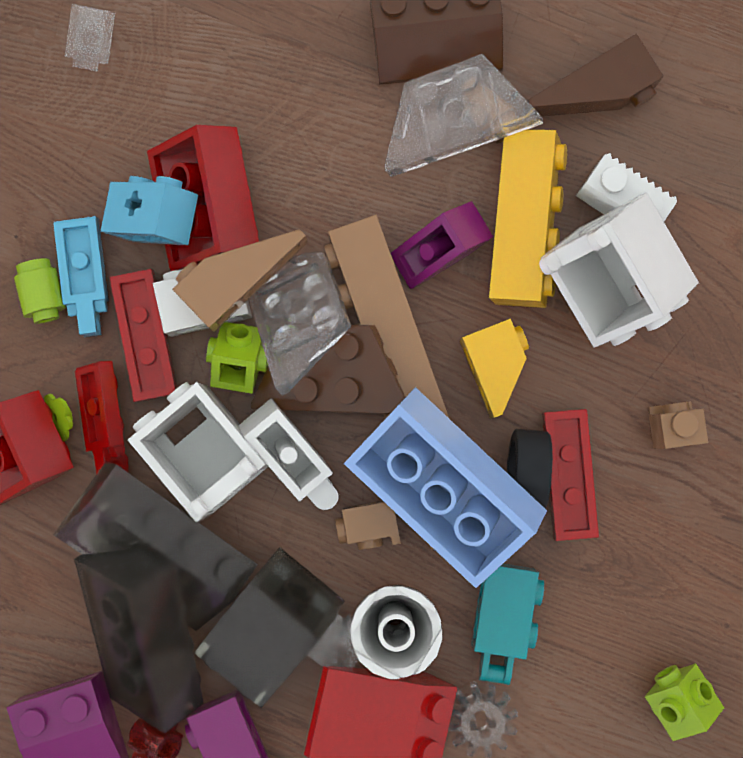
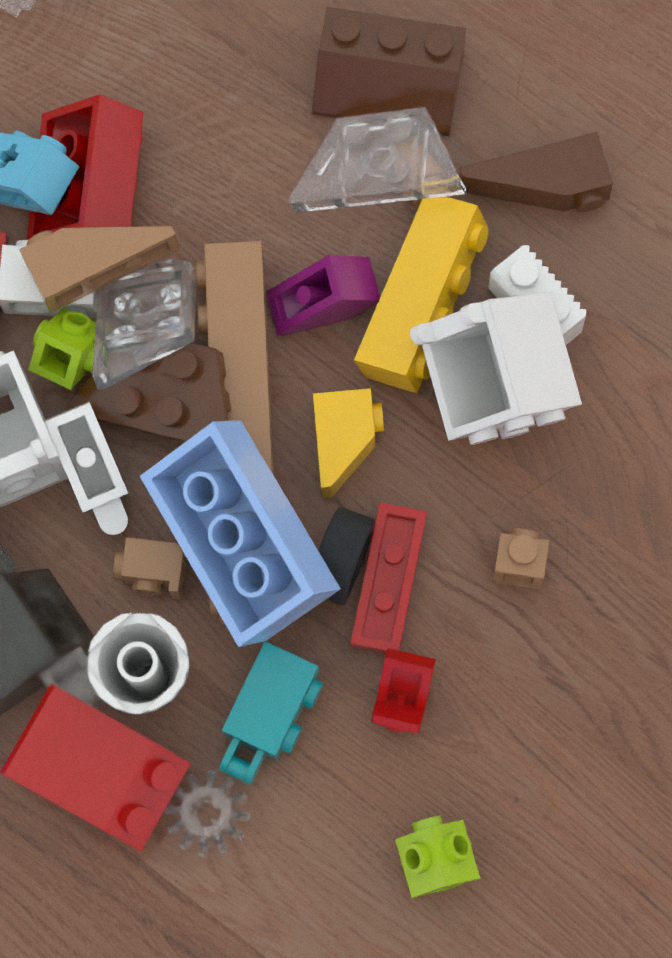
camera: 20 degrees right, 10 degrees down
none -> red bracket [371,648,436,733]

